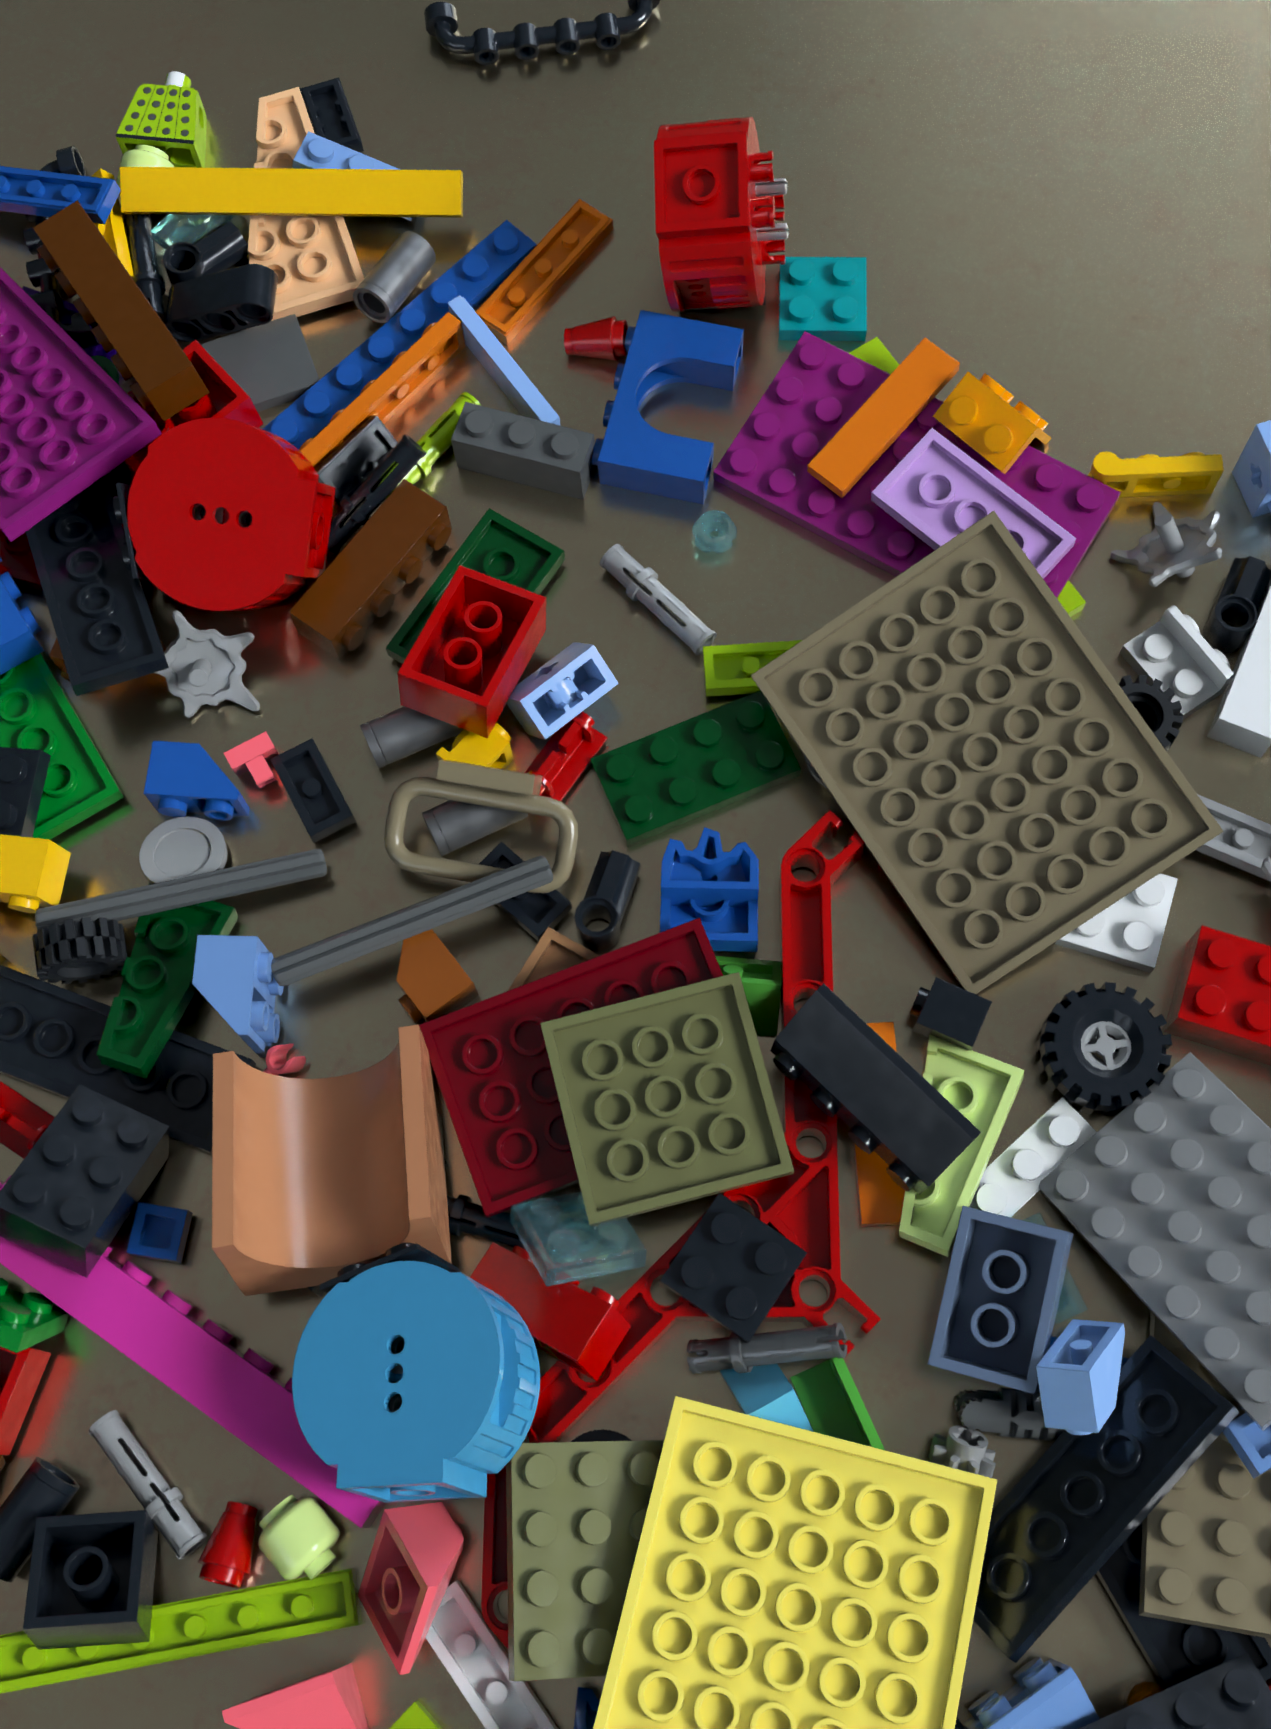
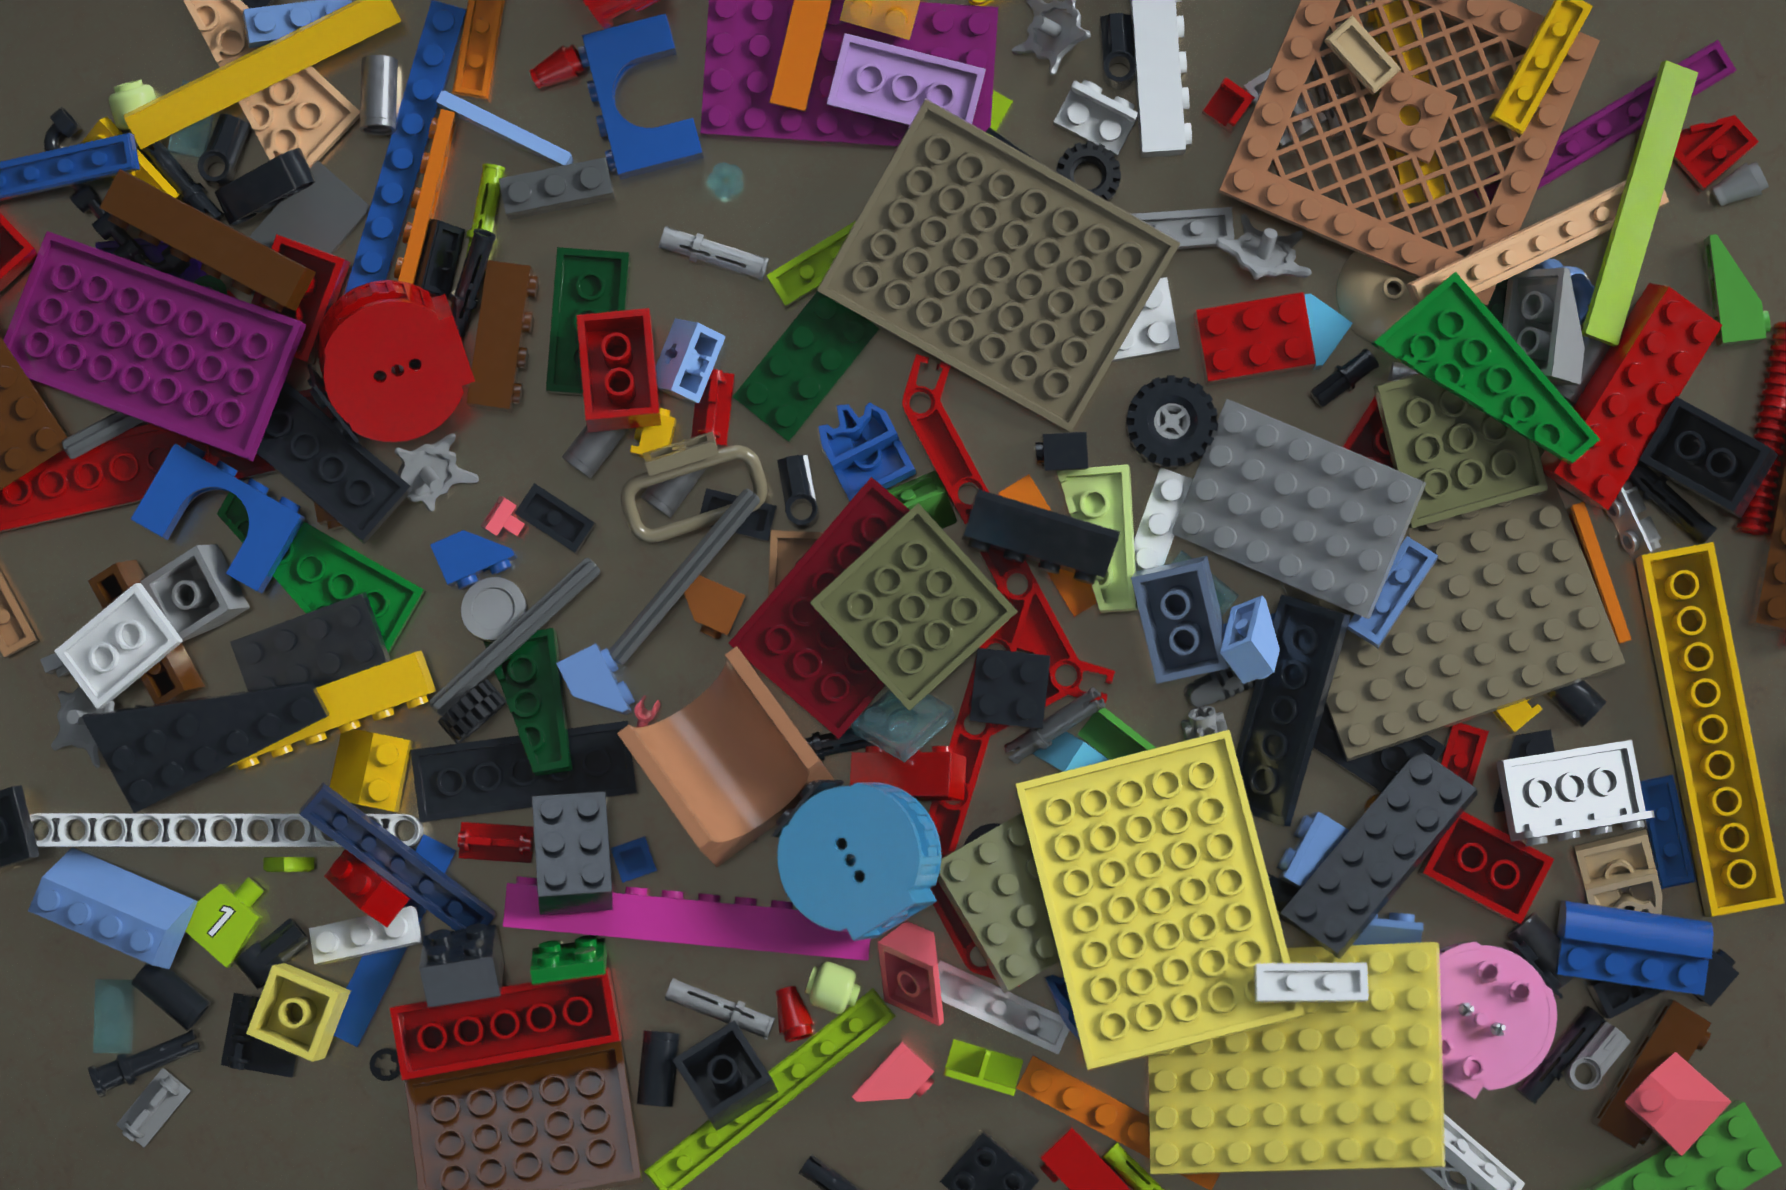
camera: 30 degrees left, 15 degrees up
lime torso [116,71,207,168] -> none

